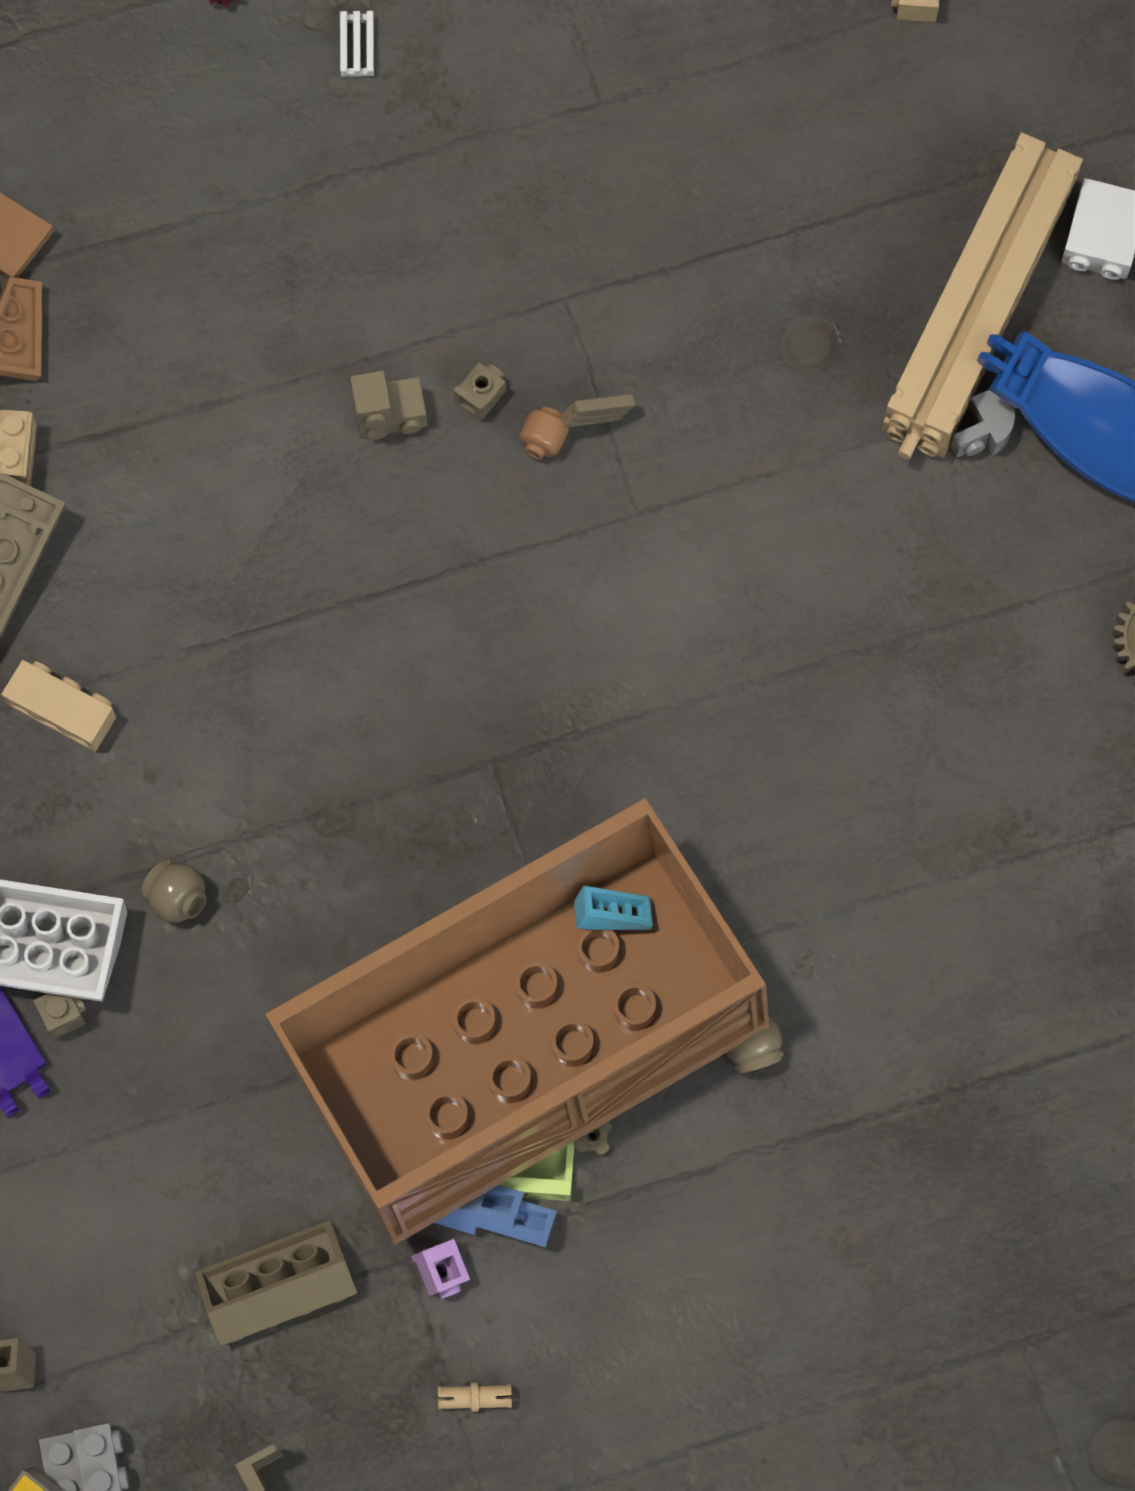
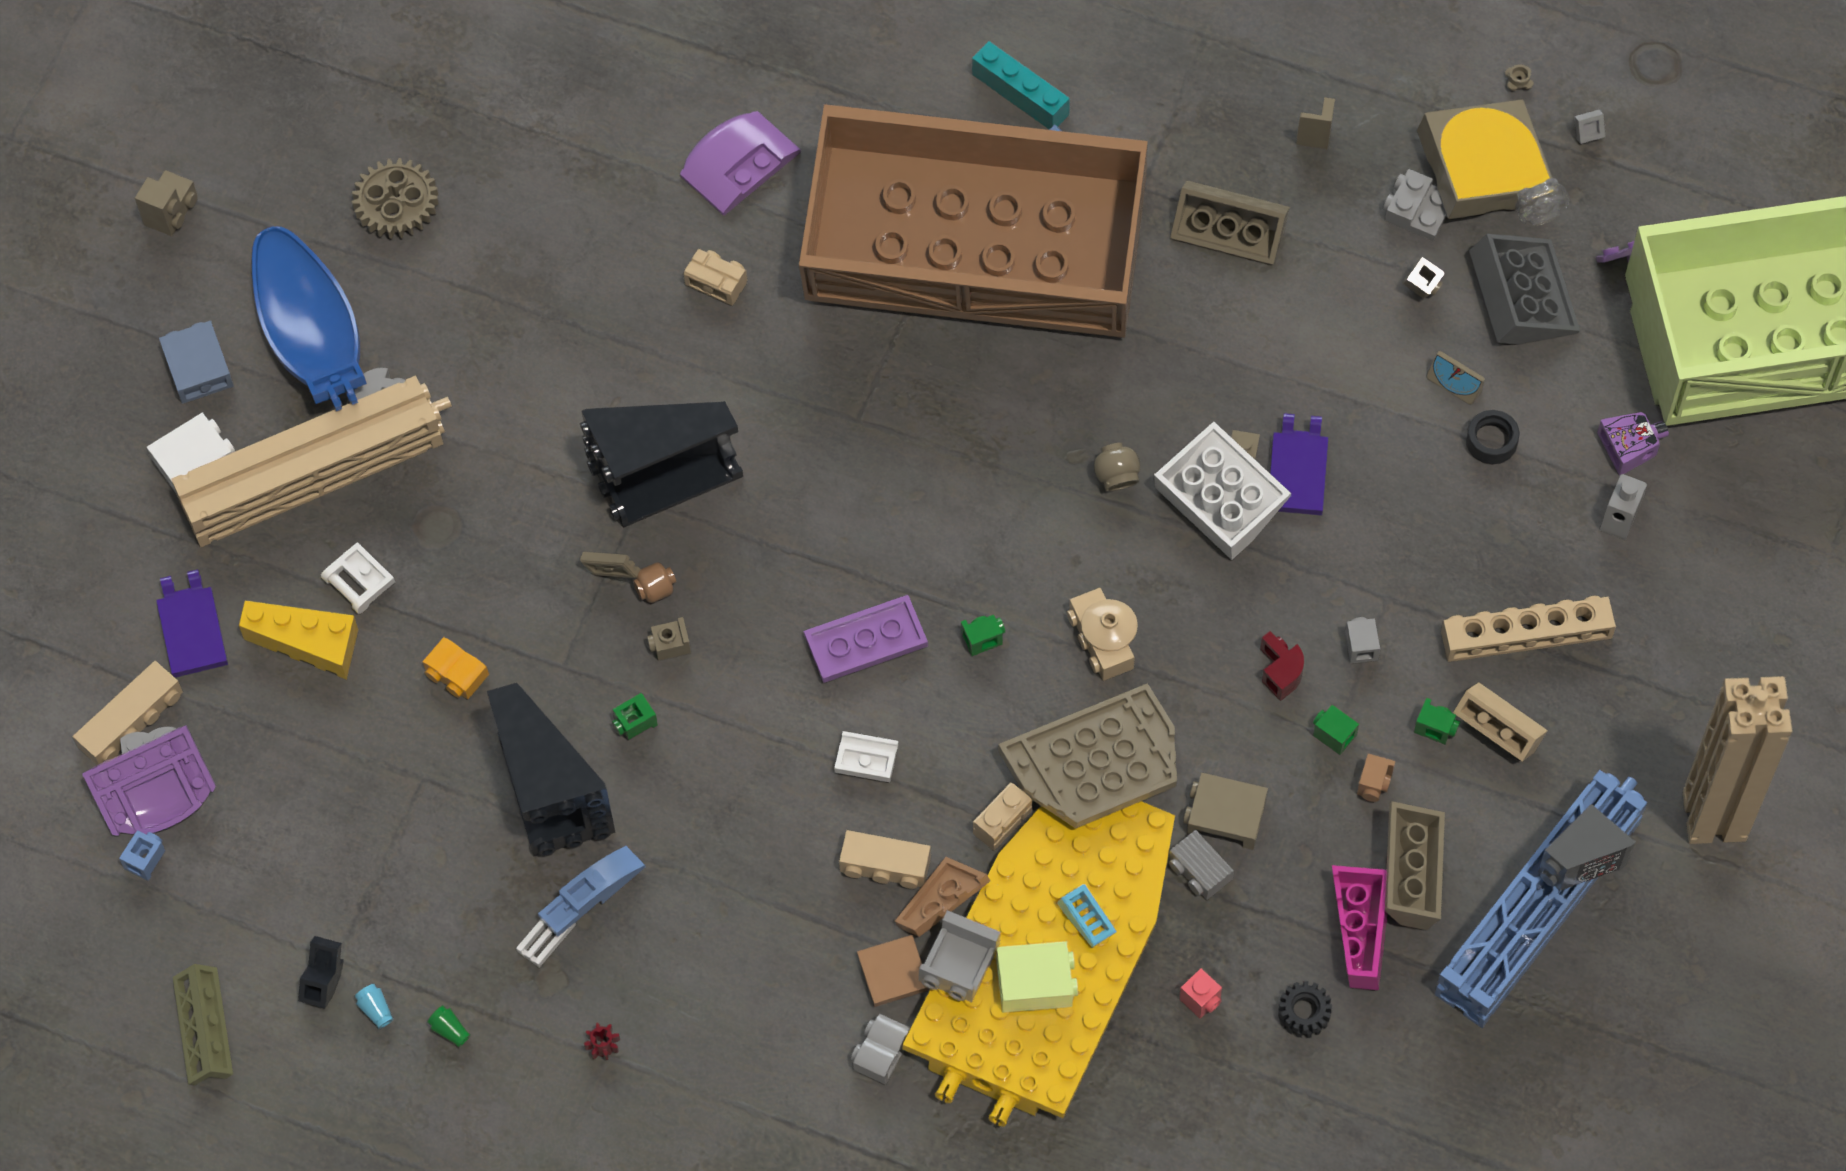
camera: 140 degrees left, 10 degrees down
dark tan brick [350,370,428,440] -> none
tan pin [437,1382,512,1412] -> none
medium azure slope [574,885,653,930] -> none
none -> dark purple tile [156,569,228,678]
none -> yellow wedge [239,601,358,680]
none -> white plate [321,542,395,614]
none -> light orange brick [422,637,489,699]
none -> black windscreen [487,683,616,857]
none -> medium blue slope [538,846,645,937]
none -> black windscreen [580,401,743,528]
none -> green brick [612,693,658,740]
none -> medium lavender slope [680,111,801,216]
none -> tan brick [684,249,747,305]
none -> medium lavender plate [804,595,928,683]
none -> white plate [834,731,898,782]
none -> tan brick [839,830,931,889]
none -> green brick [961,614,1006,656]
none -> teal brick [972,41,1070,129]
none -> tan dish [1081,599,1138,652]

